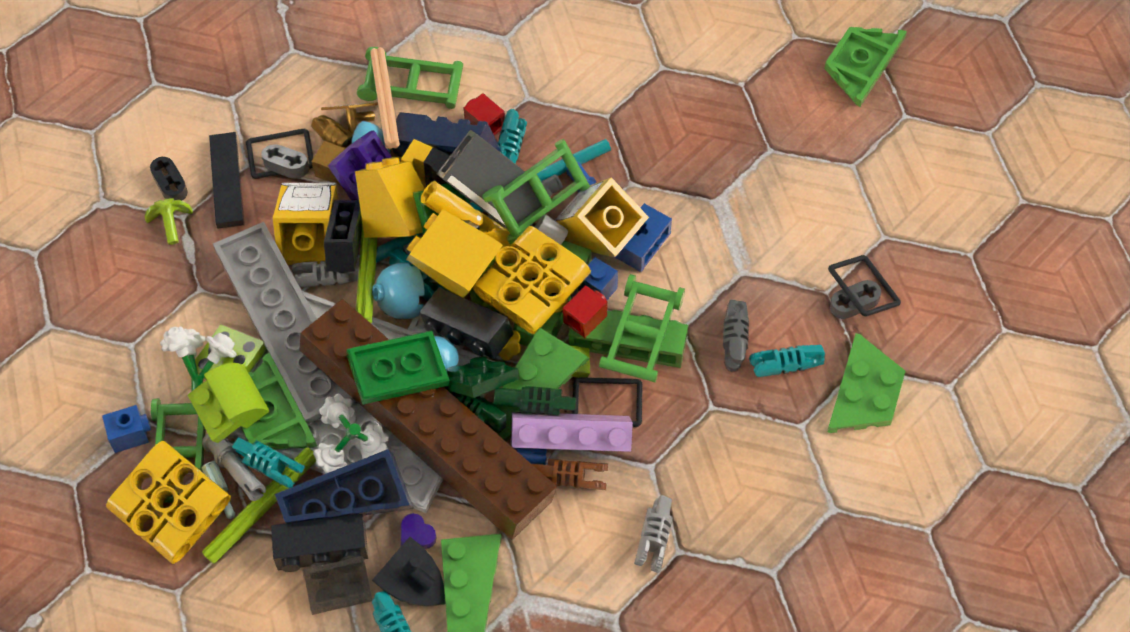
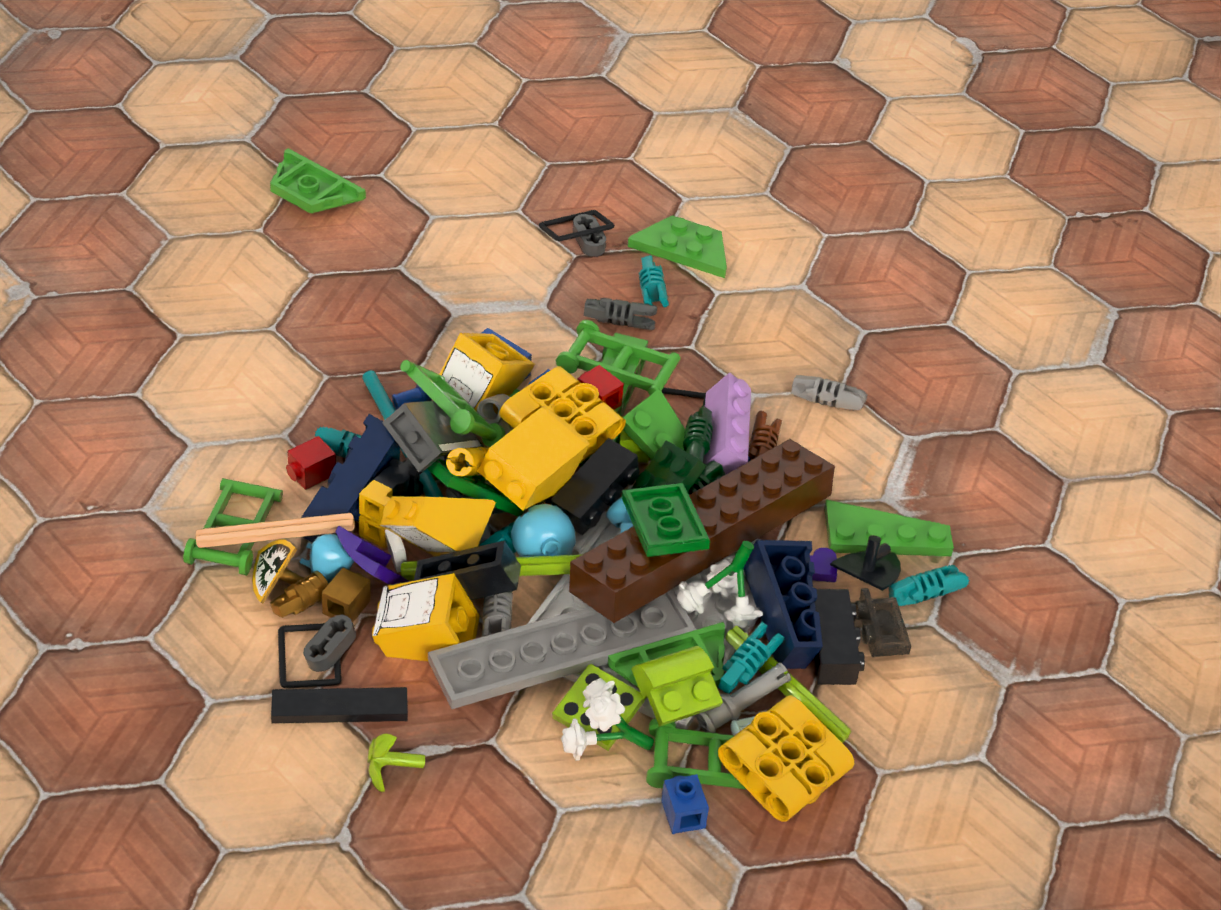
camera: 90 degrees left, 15 degrees down
black beam [150,156,188,201] -> none

